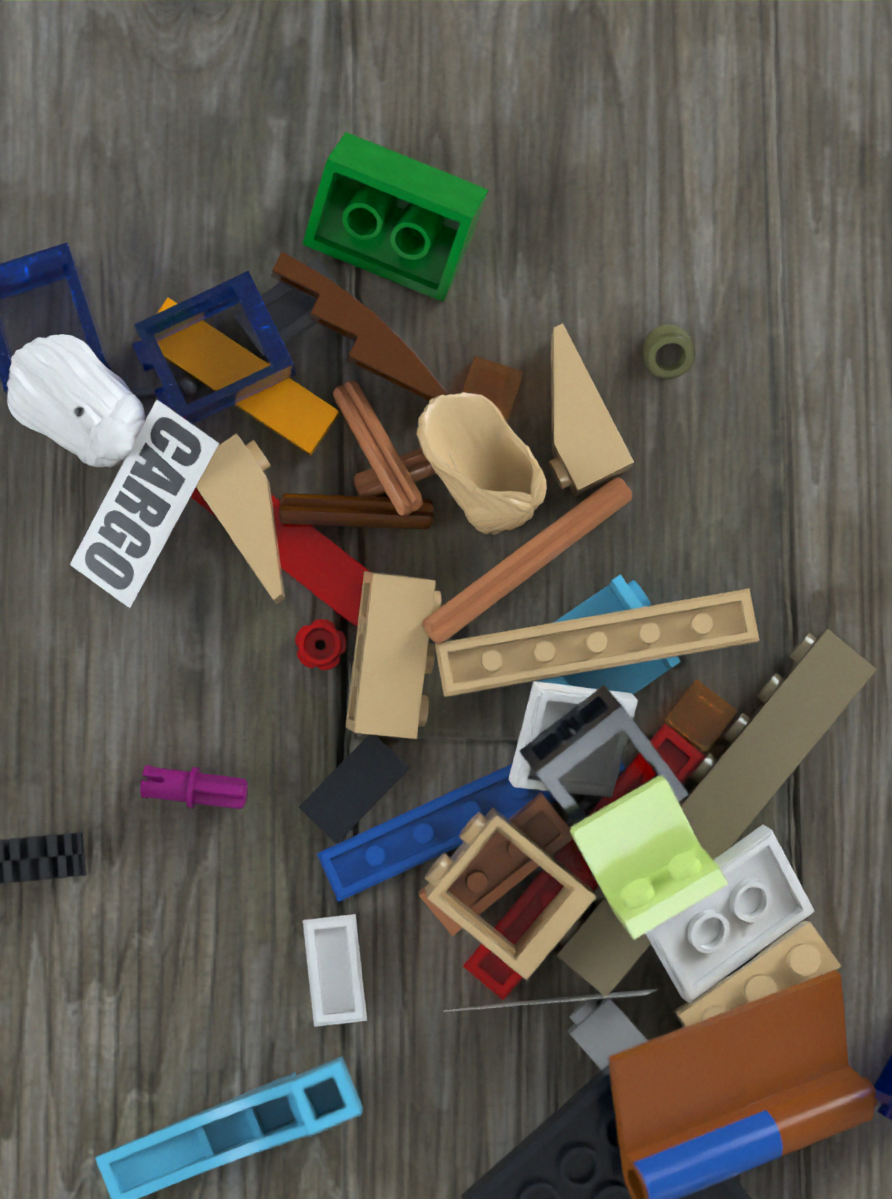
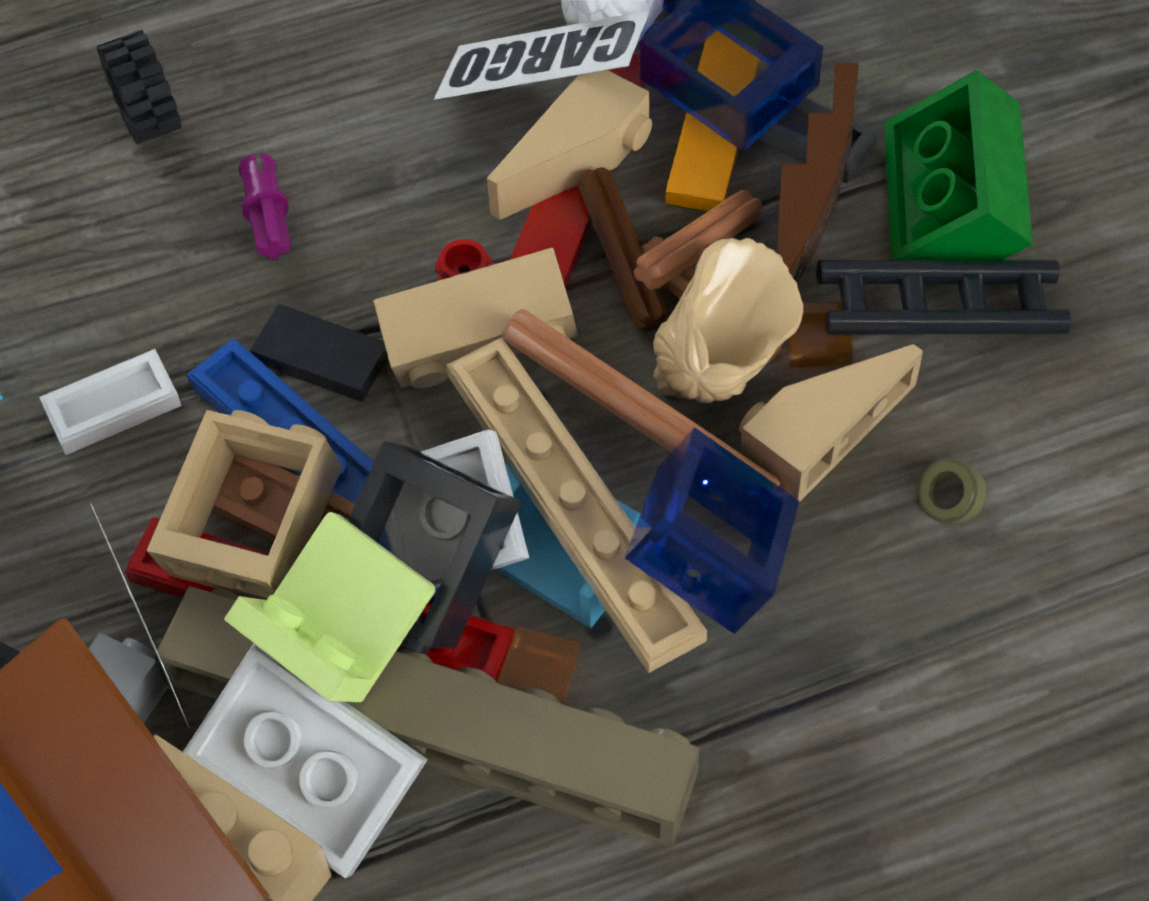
camera: 75 degrees right, 25 degrees down
none -> clear blue window [625,427,799,634]
none -> black bar [816,260,1071,335]

